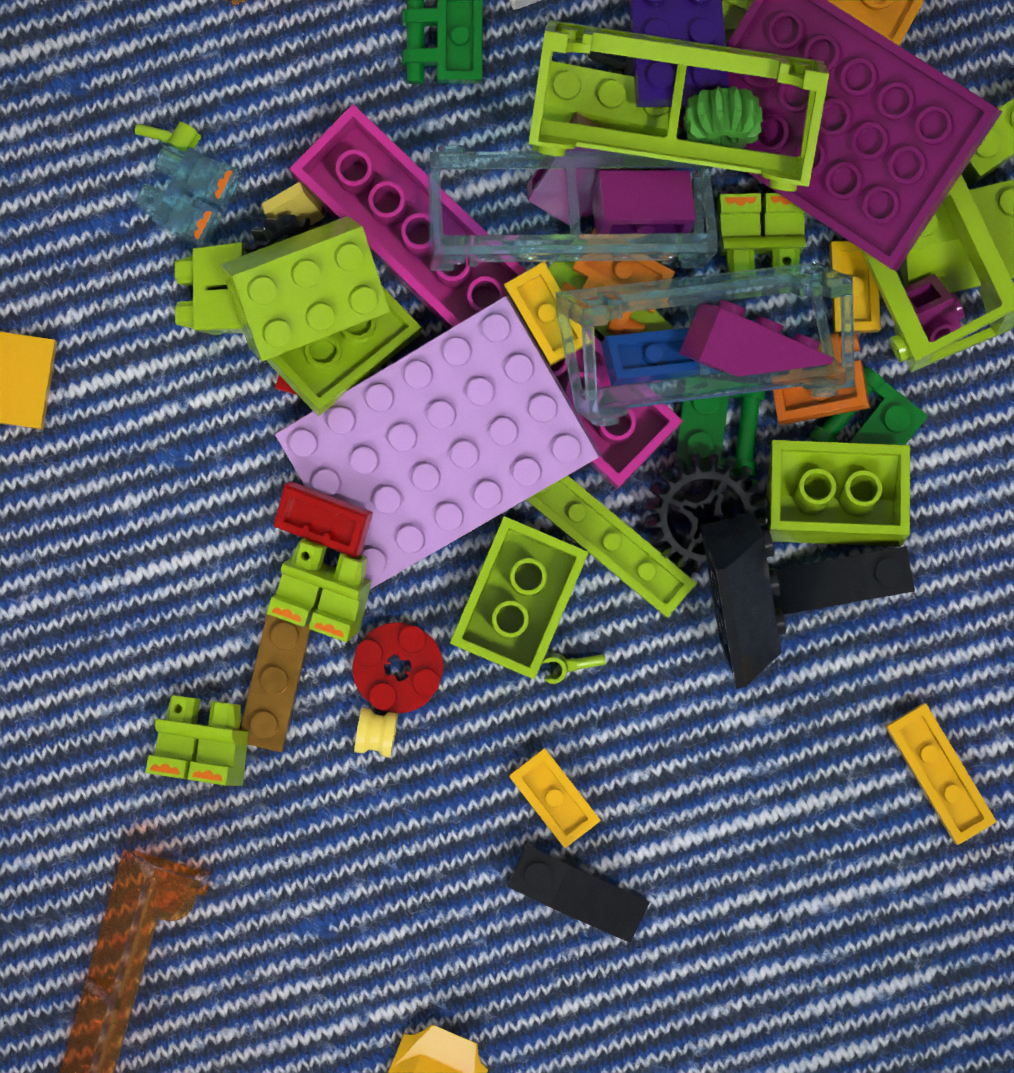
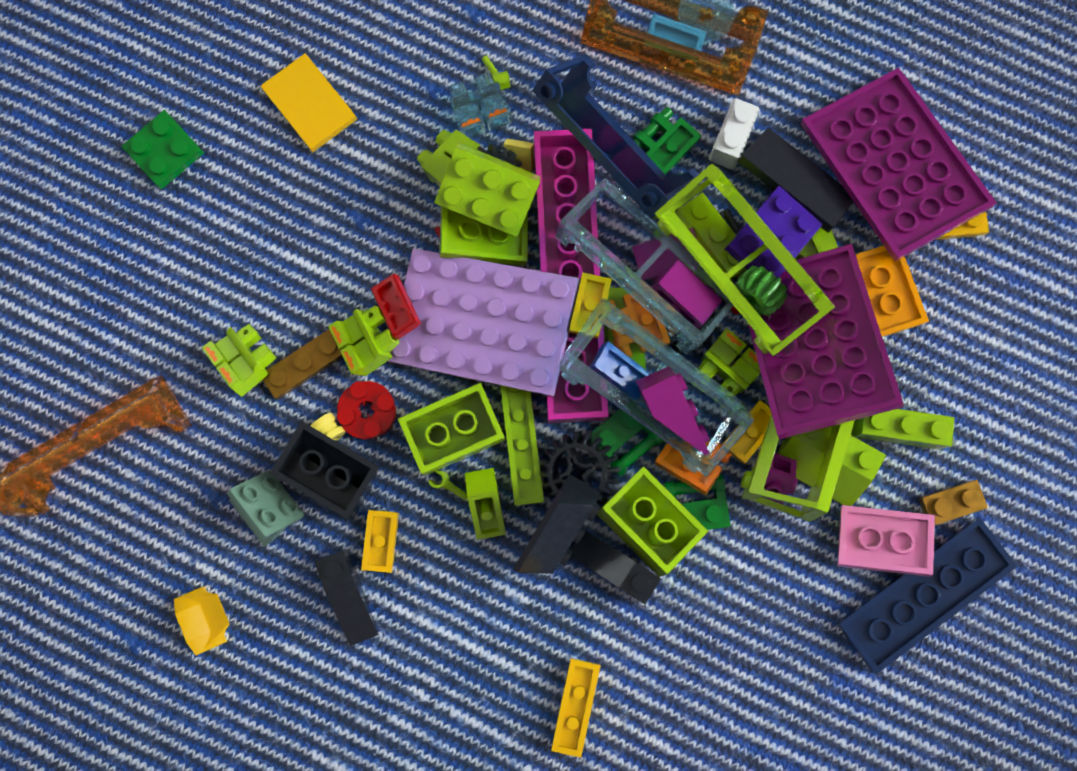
camera: 40 degrees right, 5 degrees down
none -> sand green bracket [227,470,305,547]
none -> black slope [270,421,380,520]
none -> lime slope [464,468,506,540]
none -> dark blue windscreen [532,54,699,220]

